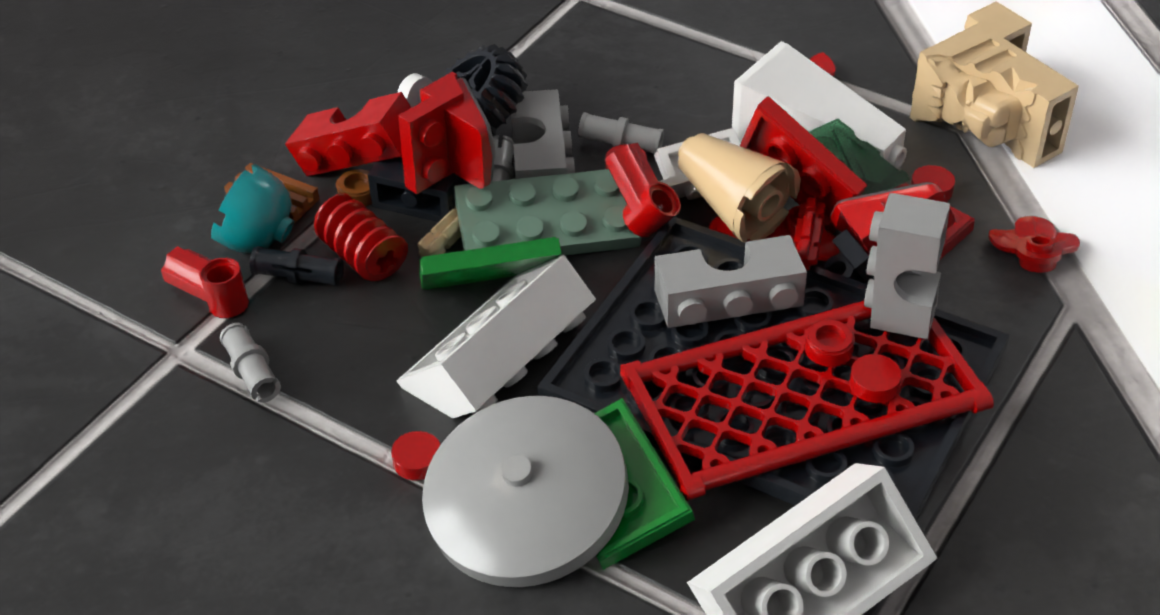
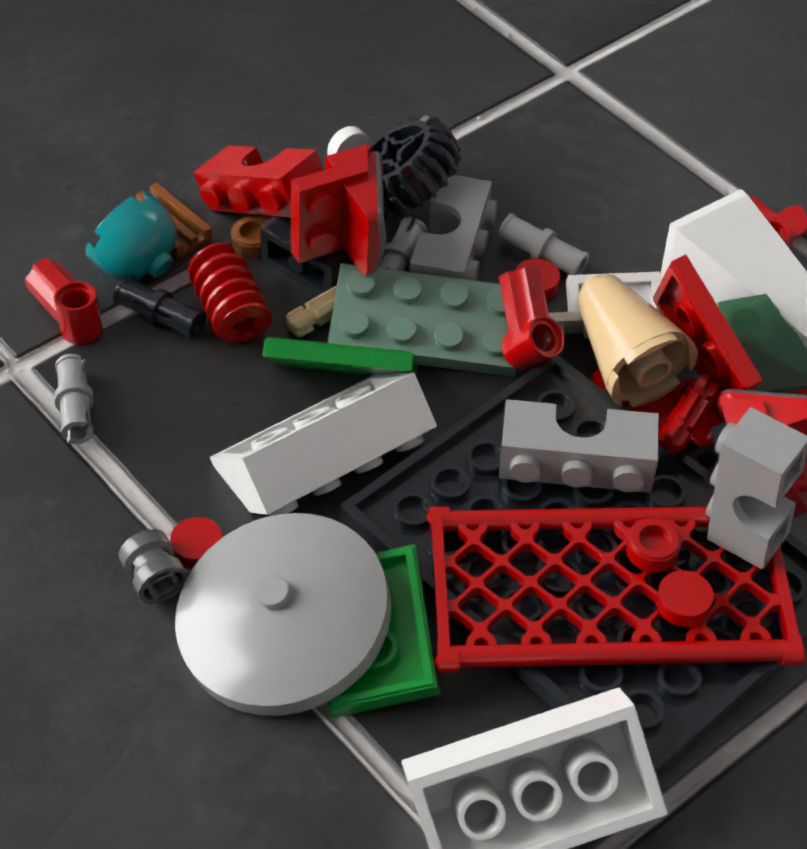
camera: 15 degrees right, 5 degrees up
none -> dark grey wheel [118,529,188,604]

